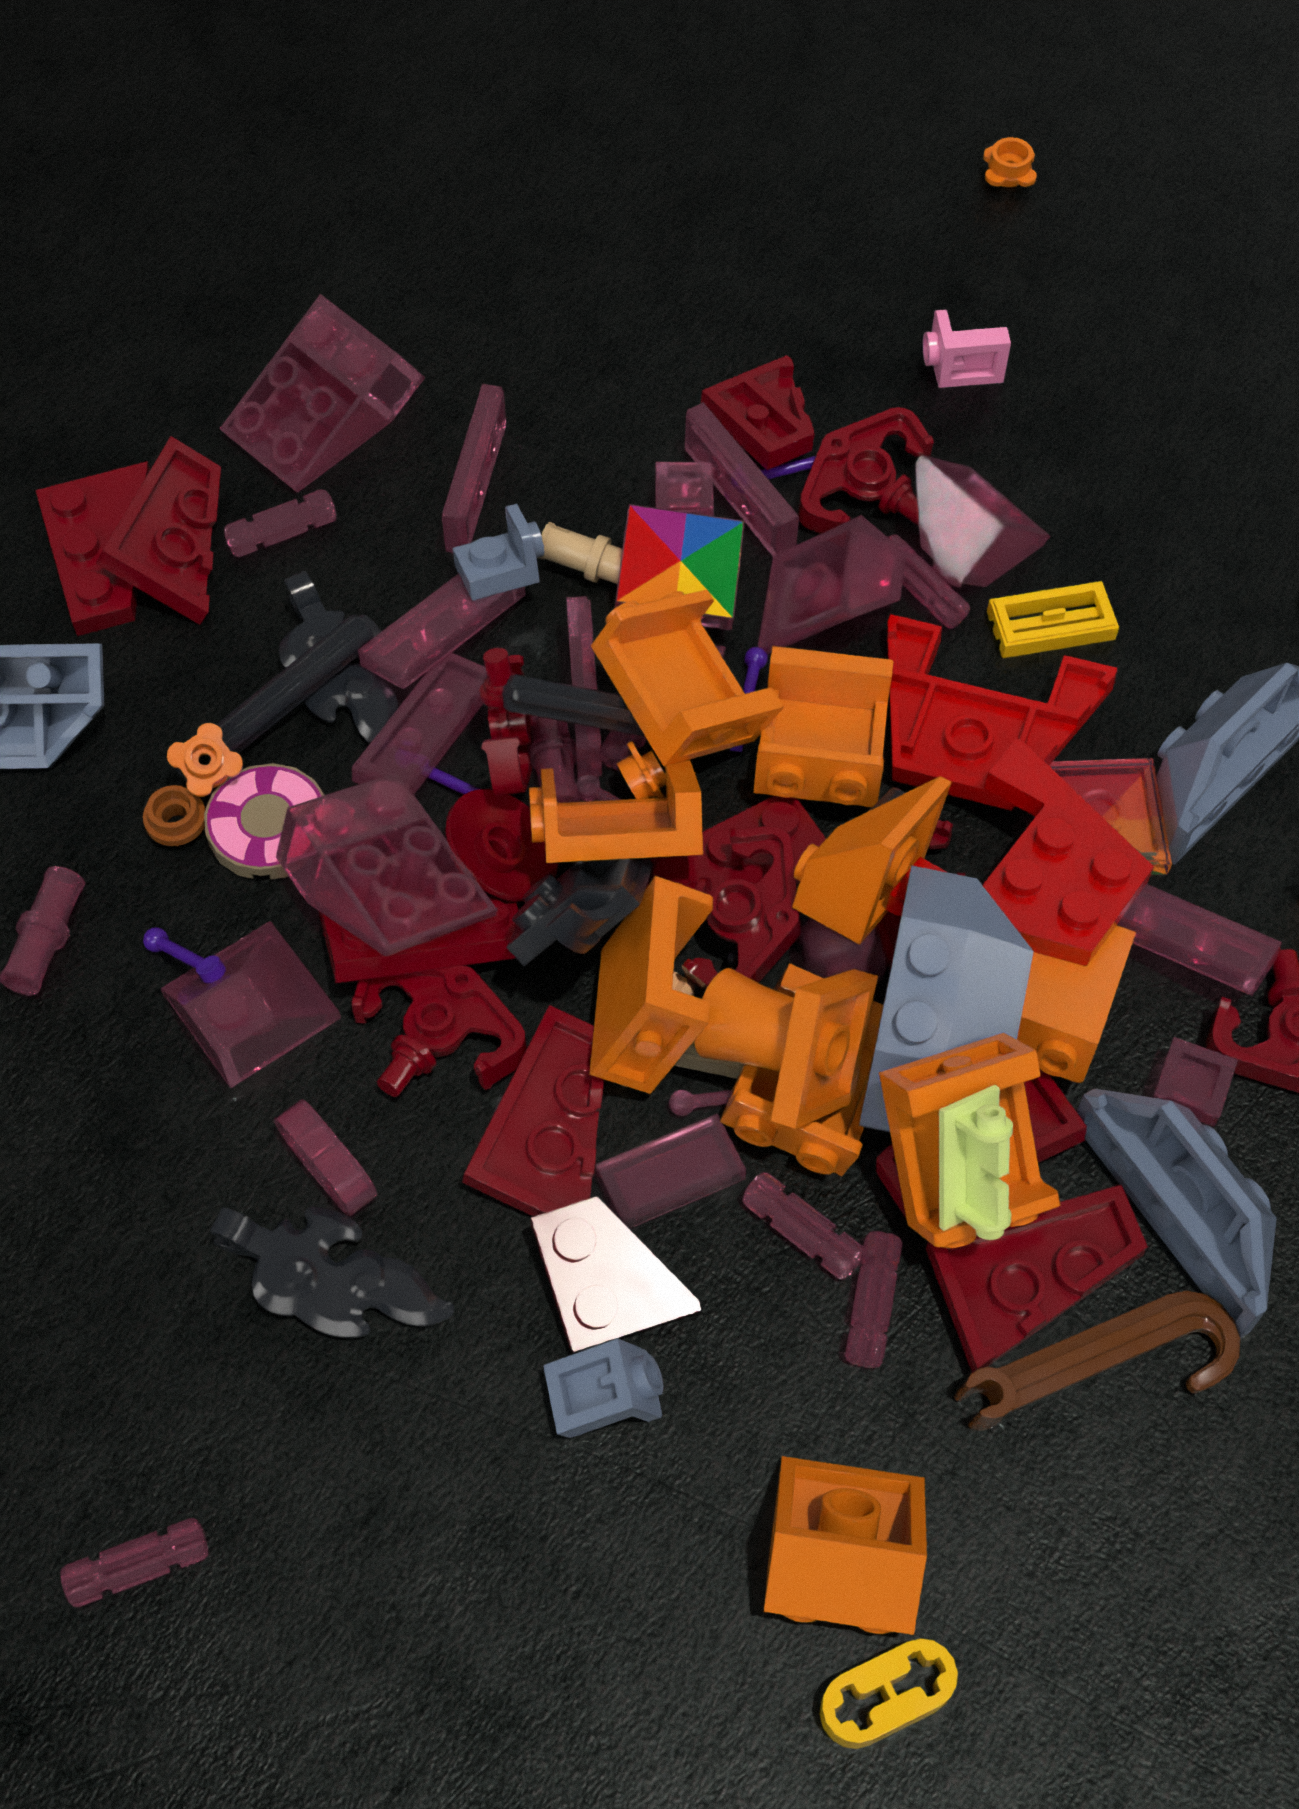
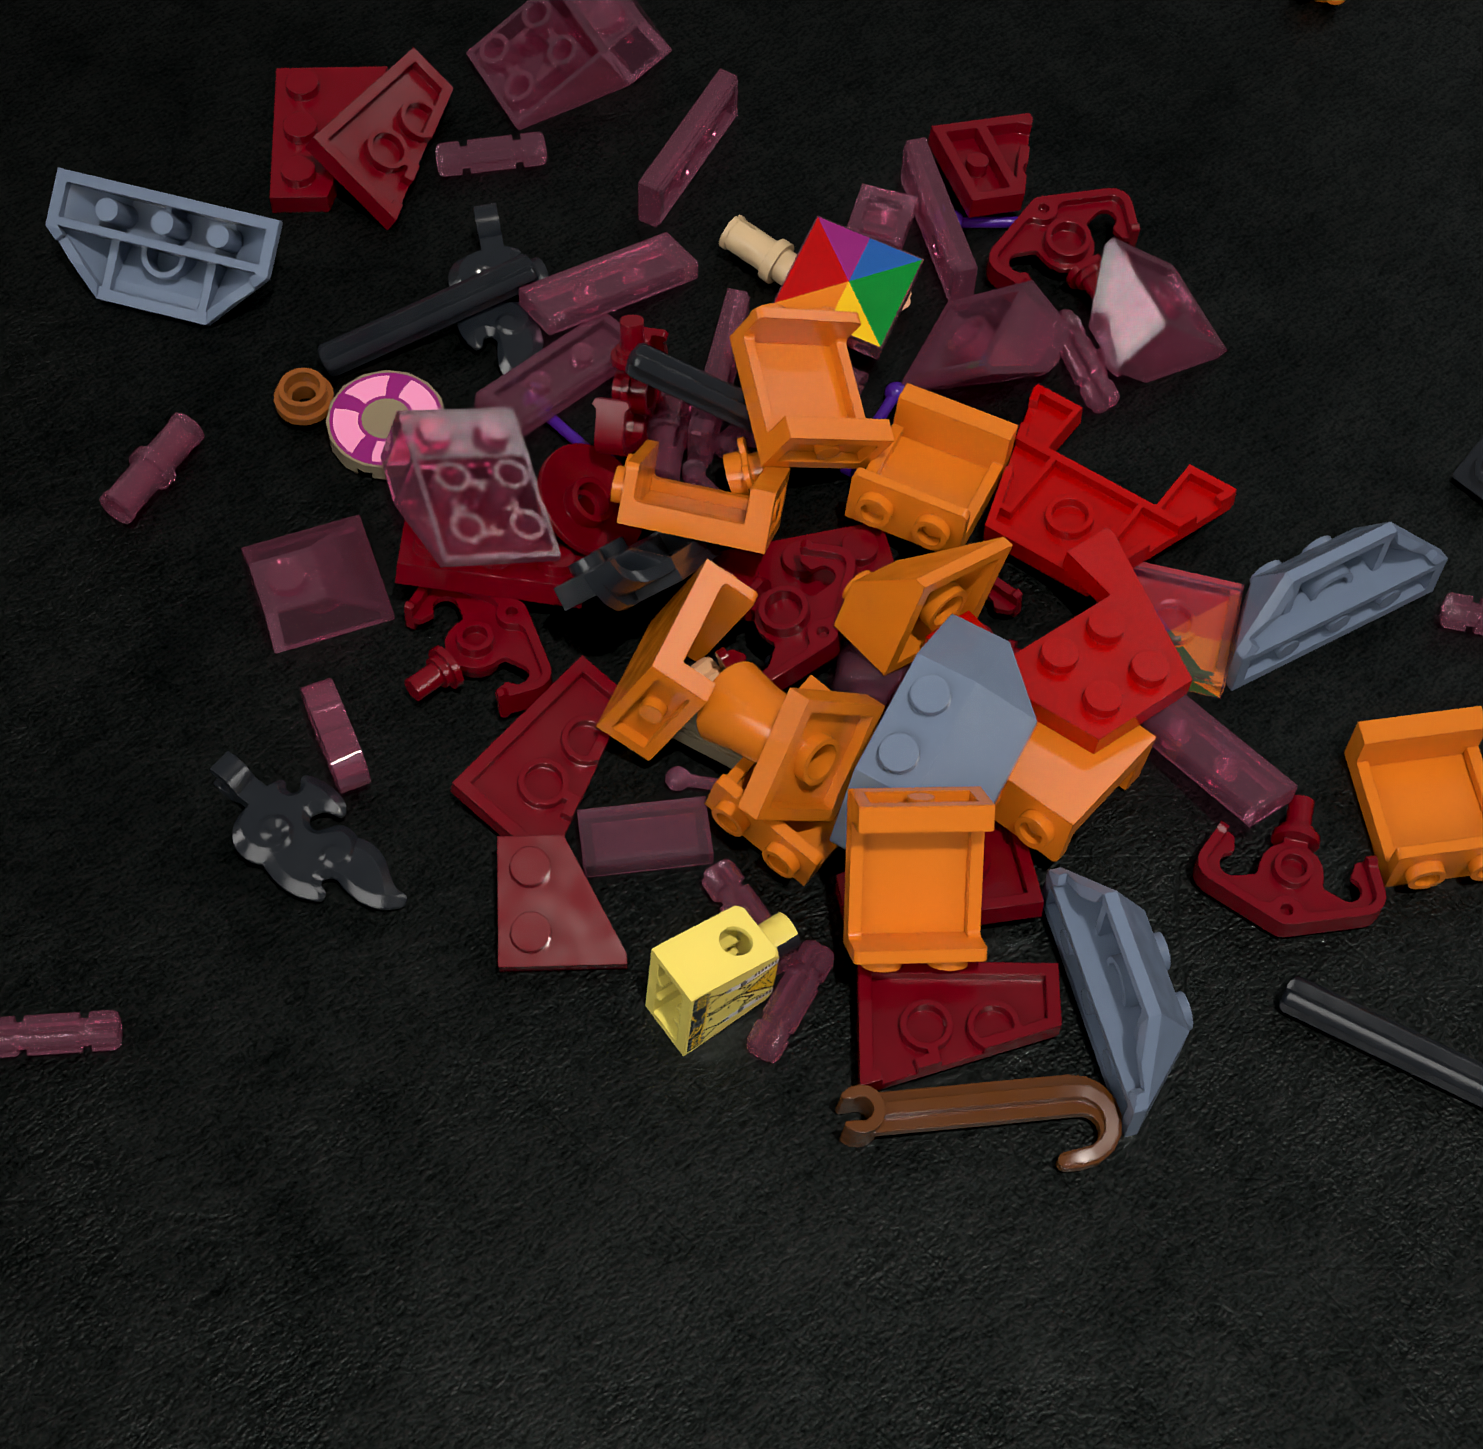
camera: 15 degrees right, 0 degrees up
dark purple hinge [143,928,226,983] -> none
orange plate [167,723,243,797] -> none
sand blue bracket [452,504,545,601] -> none
sand blue bracket [543,1338,663,1438] -> none
orange slope [764,1456,927,1635] -> none
yellow beam [820,1638,958,1749] -> none
bright pink bracket [923,310,1011,388] -> none
yellowish green hinge [939,1085,1013,1240] -> none
yellow tile [987,581,1119,658] -> none
clear pink plate [1152,1037,1238,1126] -> none
none -> light yellow torso [645,906,800,1056]

